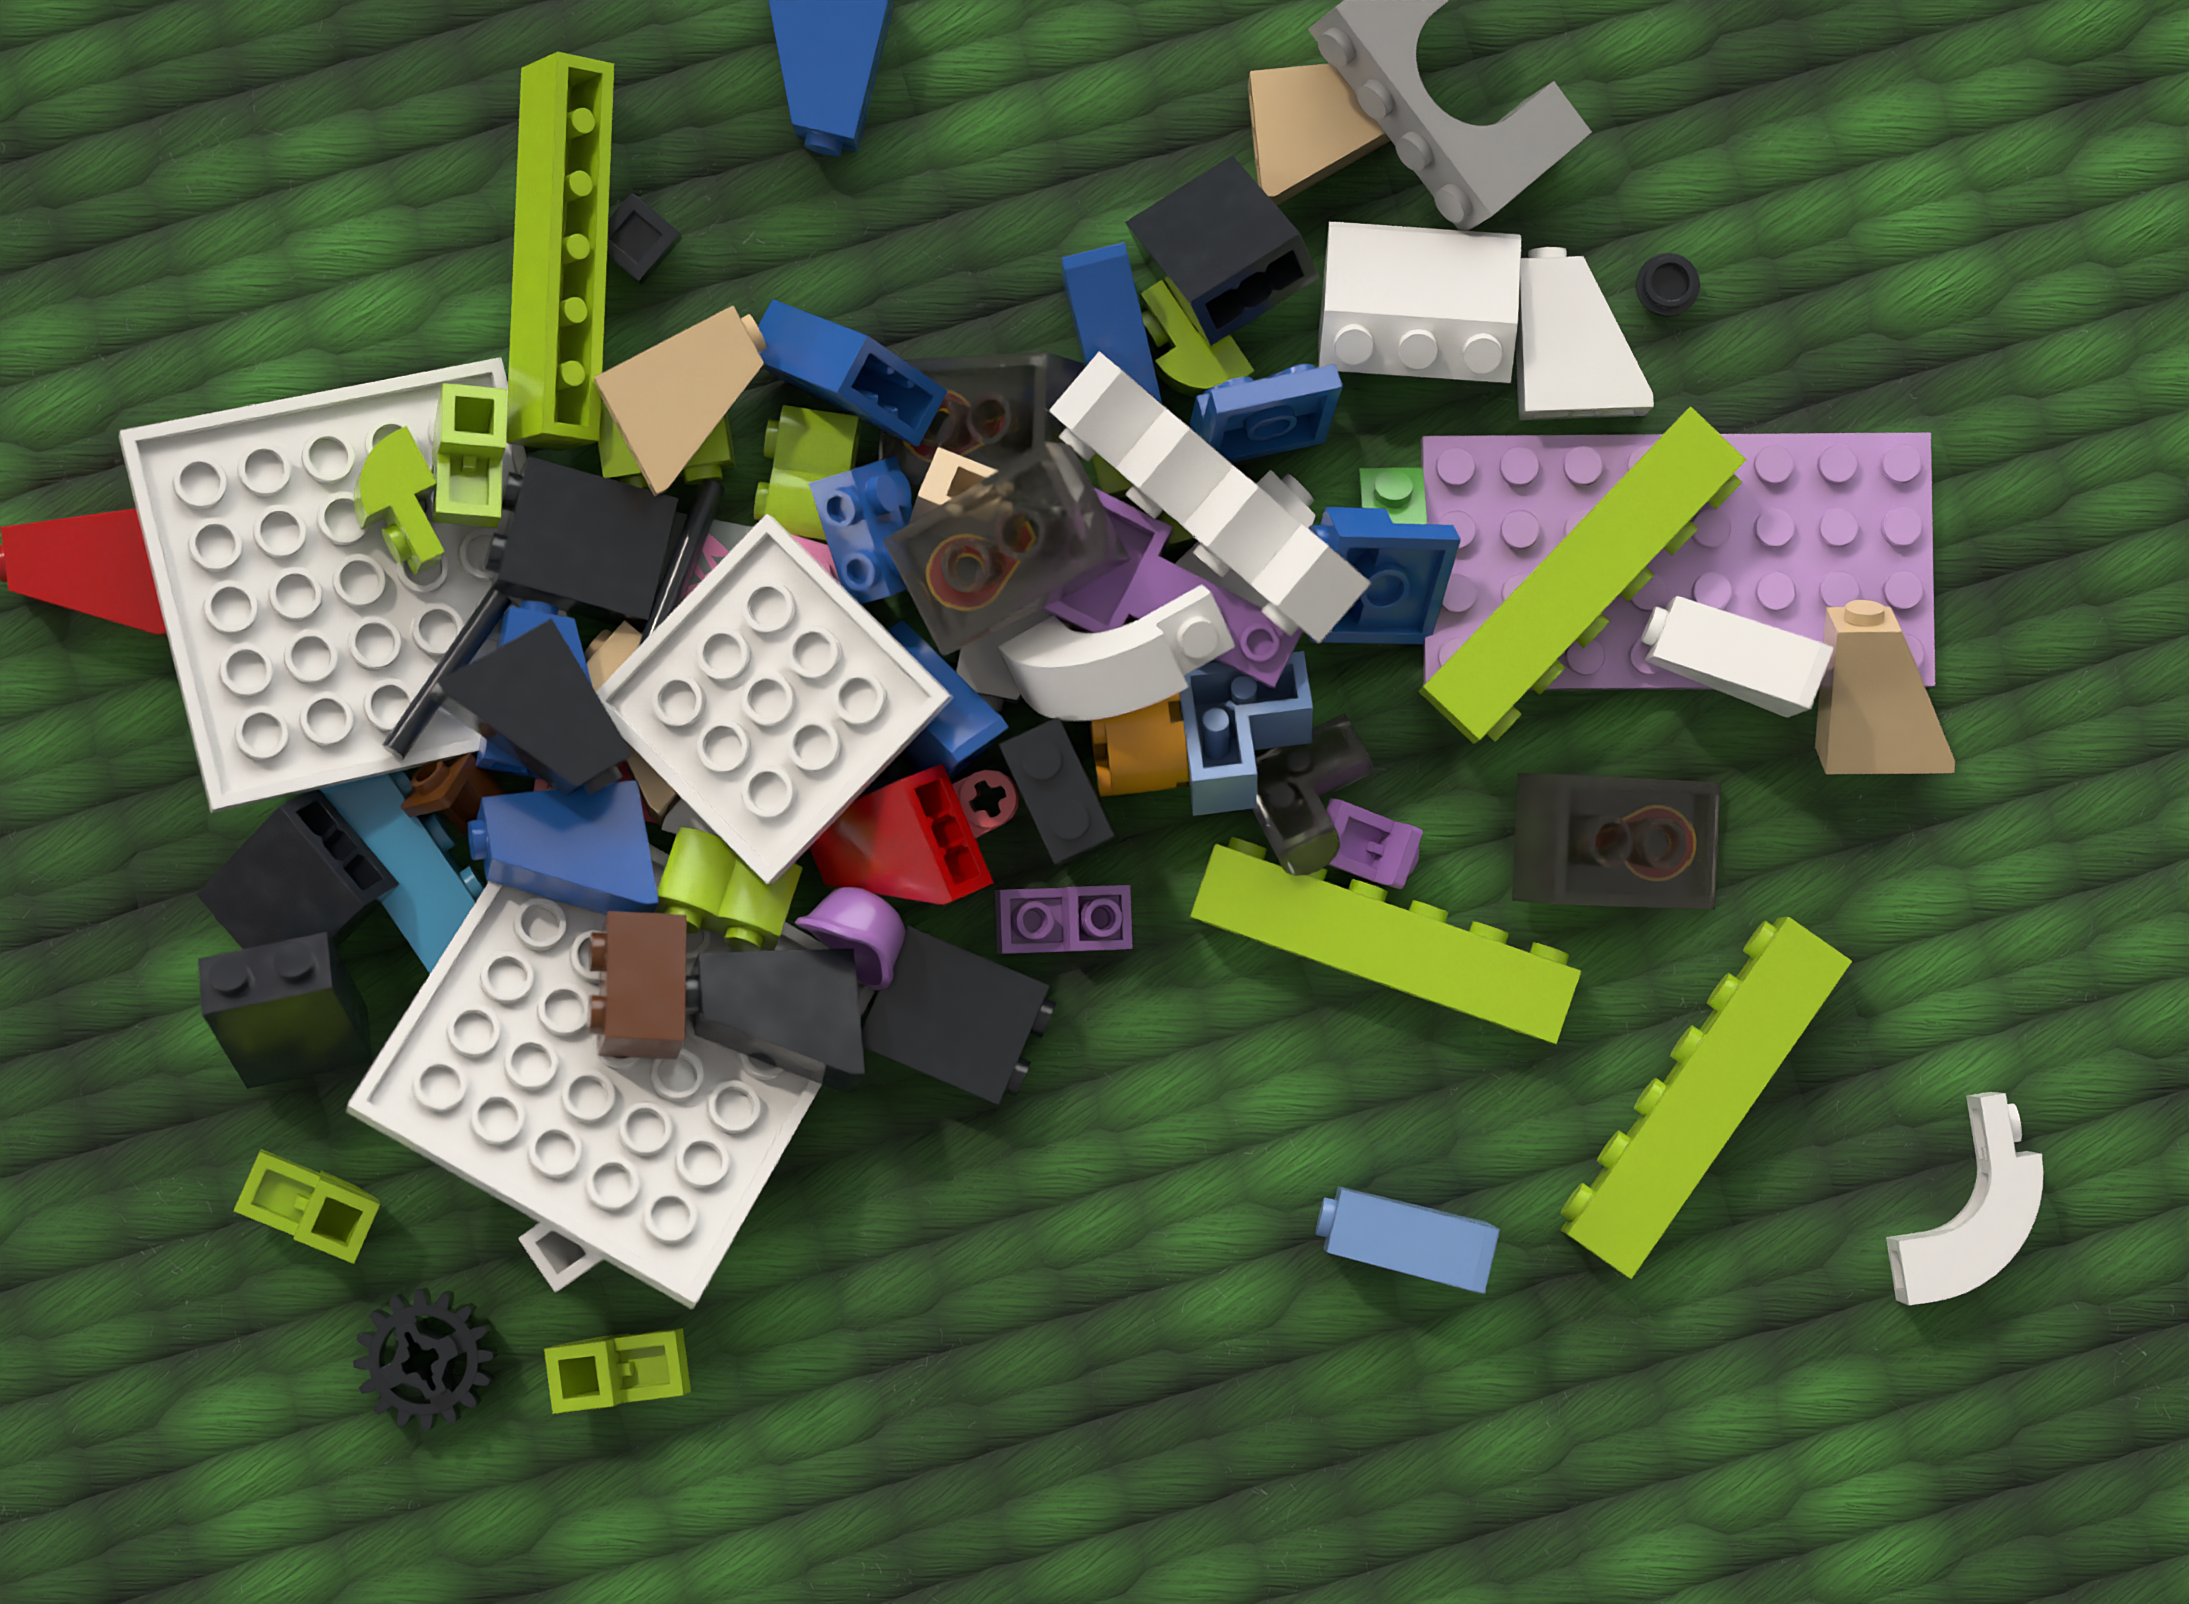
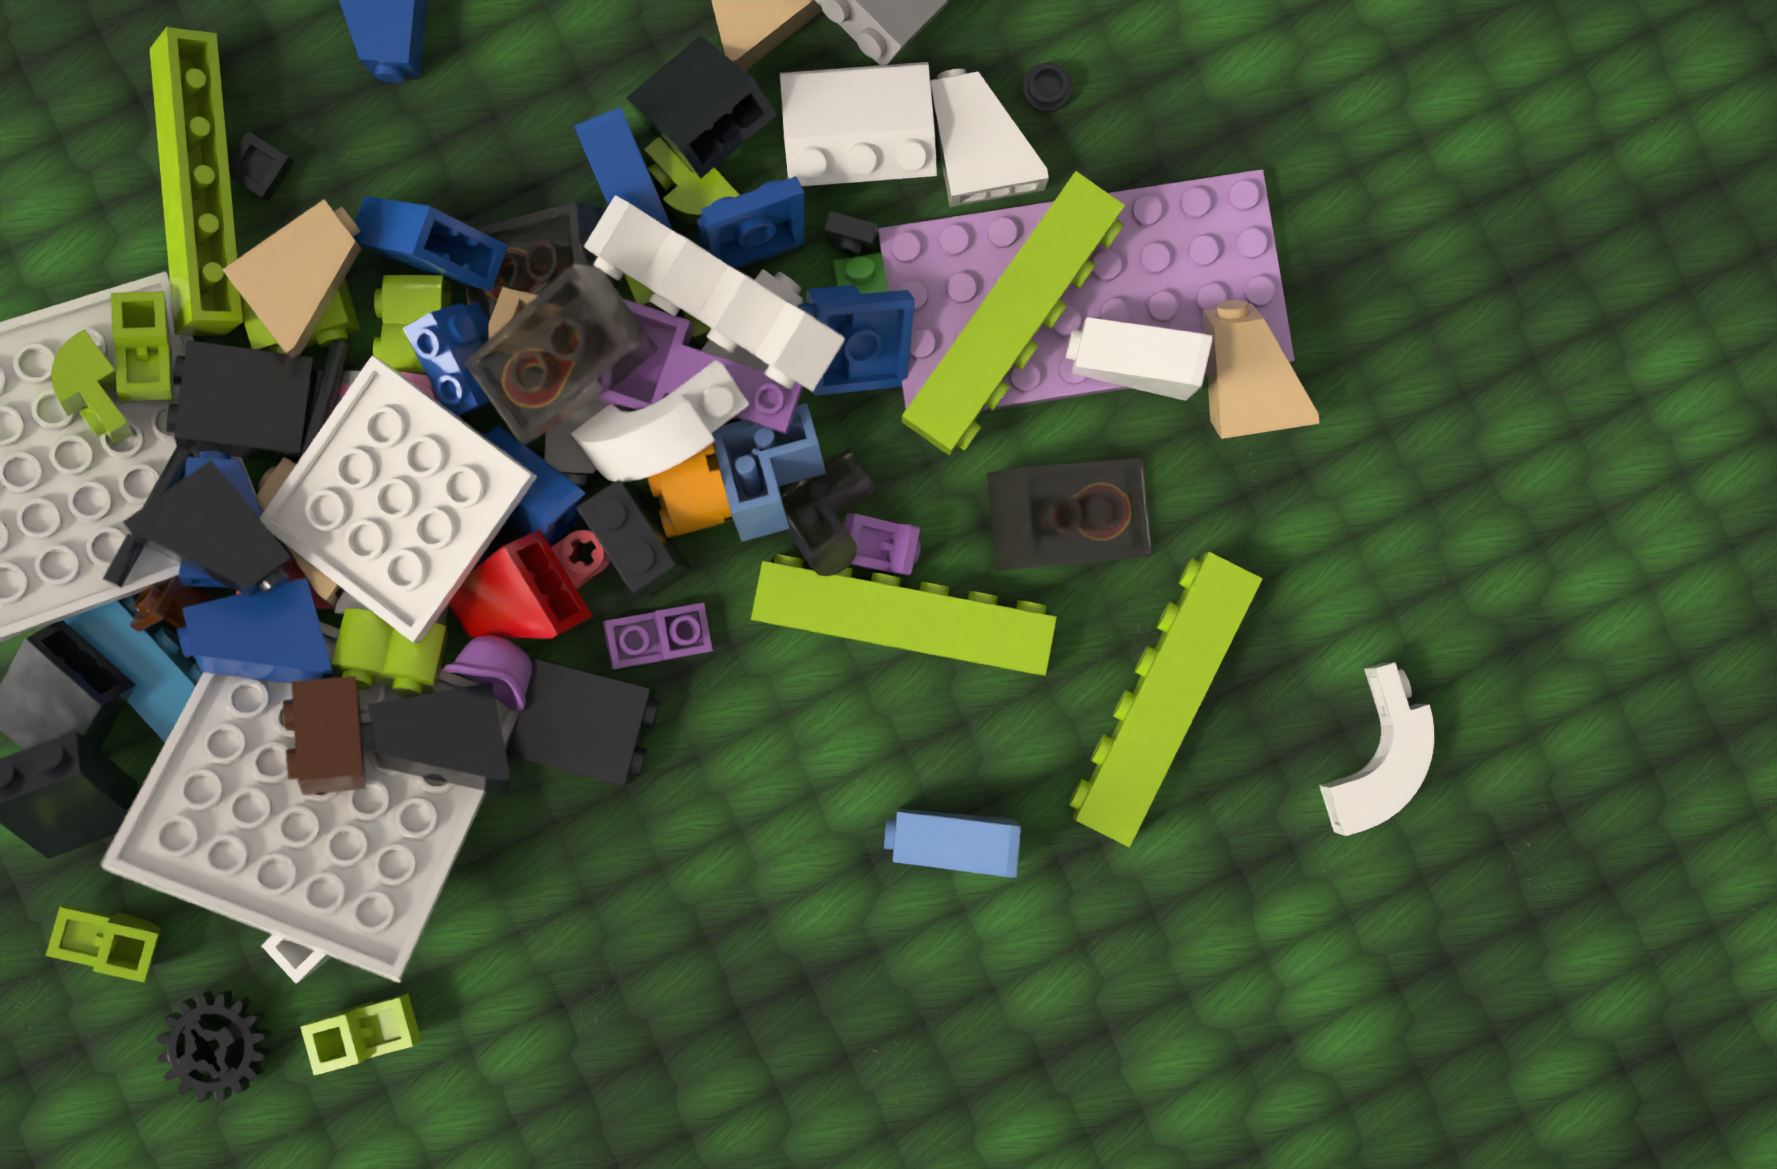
camera: 10 degrees left, 0 degrees up
none -> black plate [824,211,878,256]

